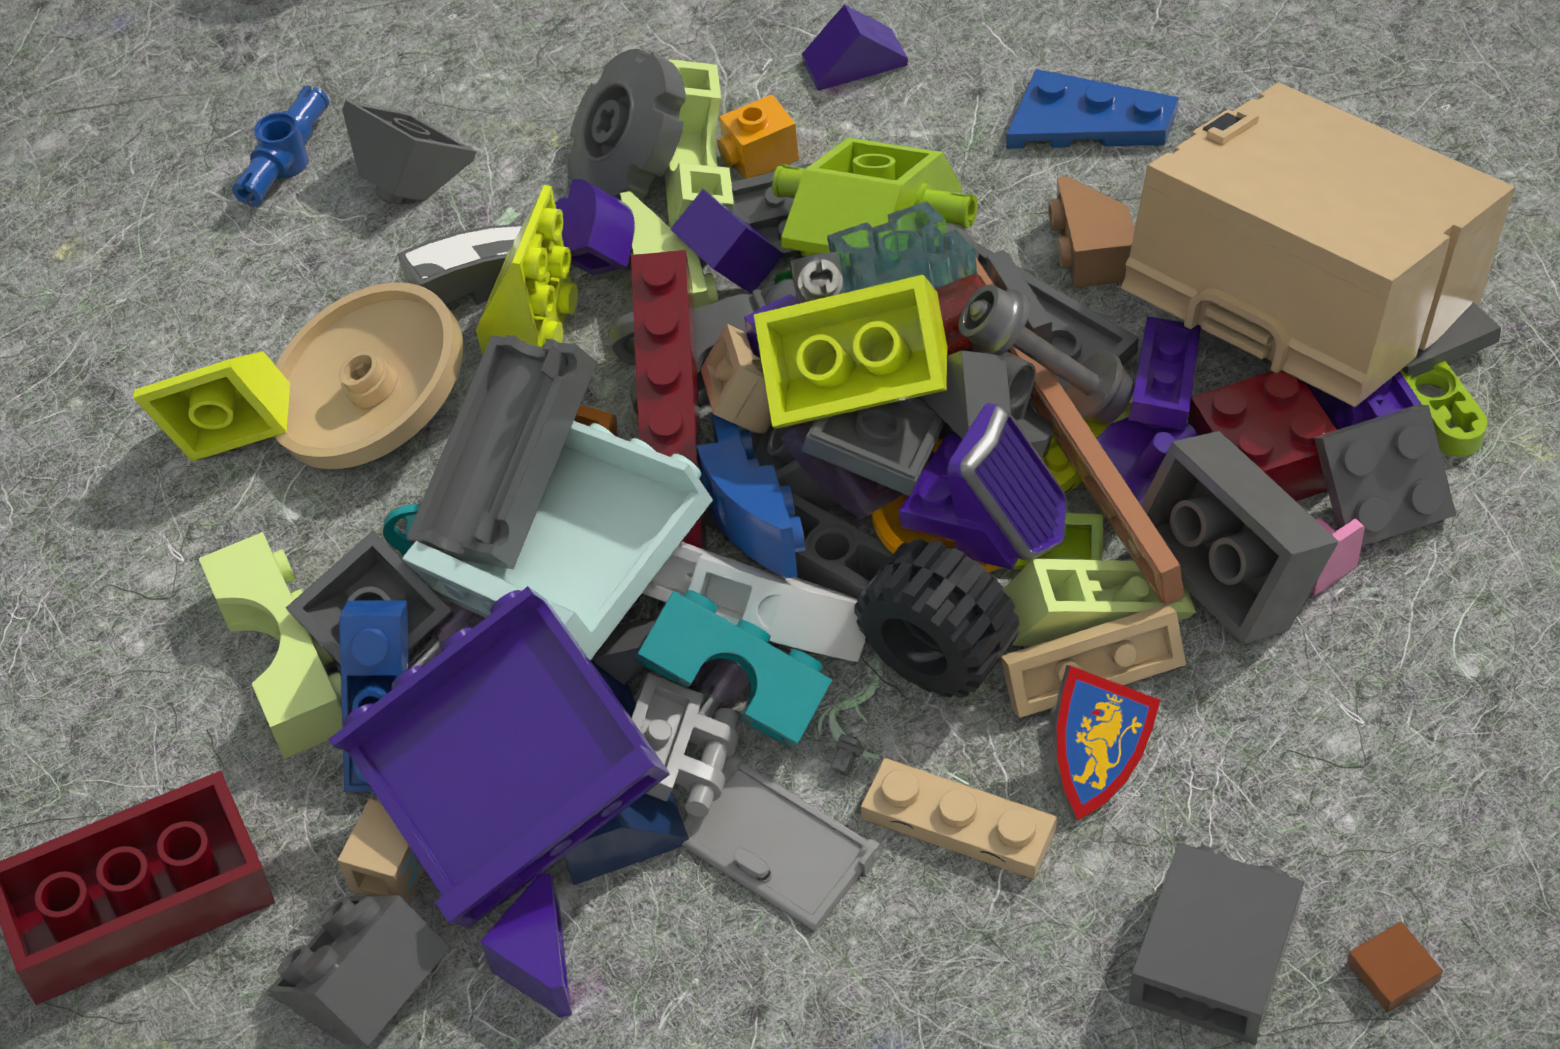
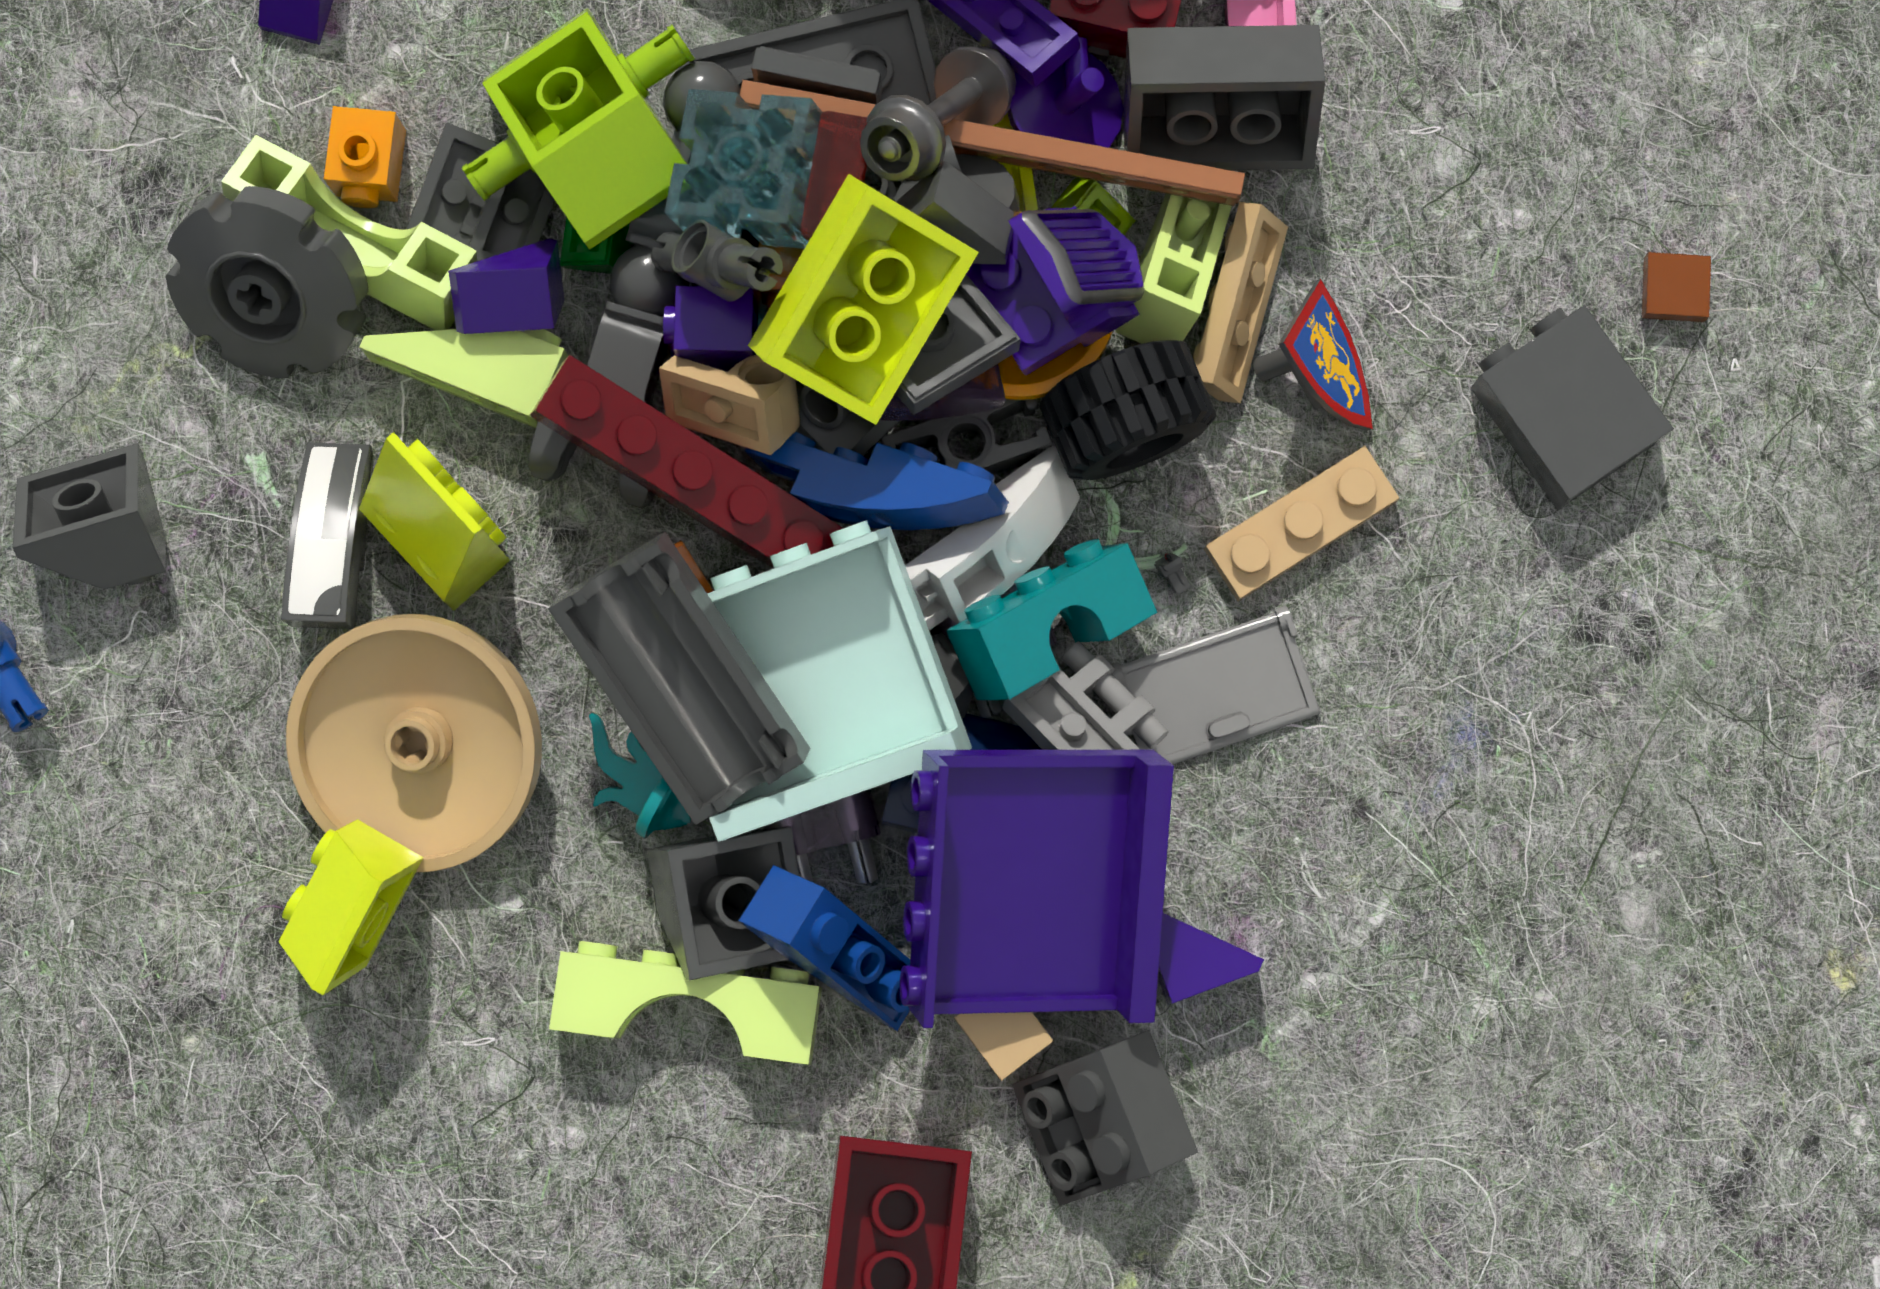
camera: 60 degrees left, 30 degrees up
dark purple brick [555,179,635,276] -> none

